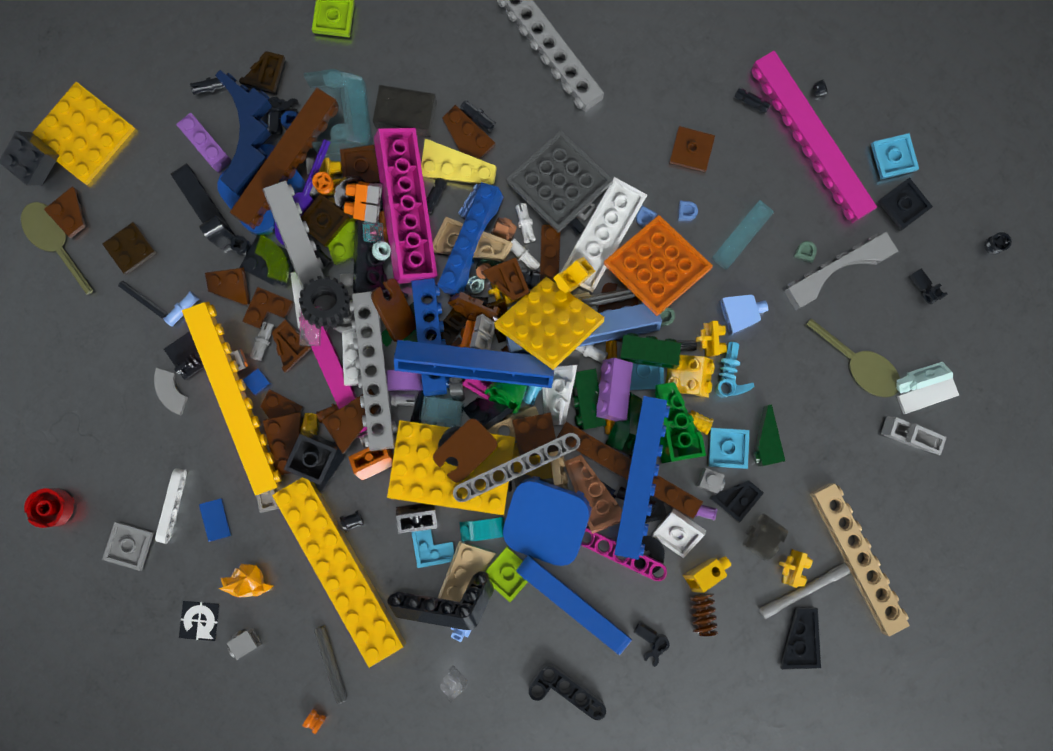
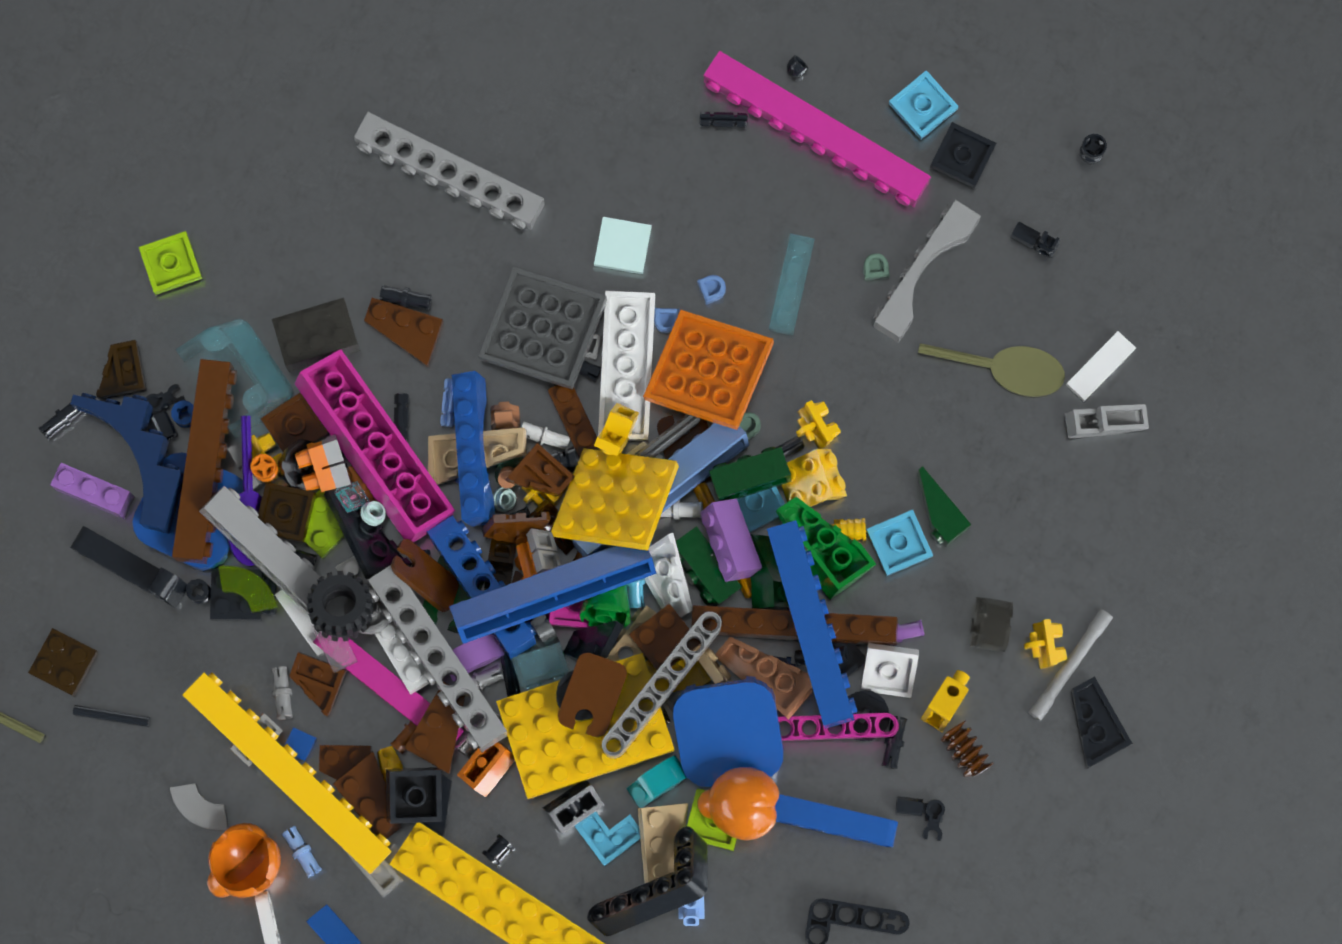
camera: 25 degrees left, 5 degrees down
light blue pin [163,291,199,327] -> none
black hinge [164,331,204,380] -> none
reddish brown wing [205,267,250,305] -> none
reddish brown plate [242,287,294,329] -> none
light yellow wing [421,139,497,186] -> none
white pin [515,203,536,243] -> none
reddish brown plate [669,126,715,172] -> none
light grey brick [696,468,725,494] -> none
black wing [709,480,764,523] -> none
medium azure piece [715,342,755,398] -> none
light blue torso [719,295,768,335] -> none
tan brick [810,483,910,636] -> none
light aqua hinge [896,362,953,393] -> none
none -> orange piece [207,823,281,898]
none -> light blue pin [281,826,322,878]
none -> light aqua tile [594,217,652,275]
none -> orange piece [697,767,779,840]
none -> black pin [881,716,908,769]

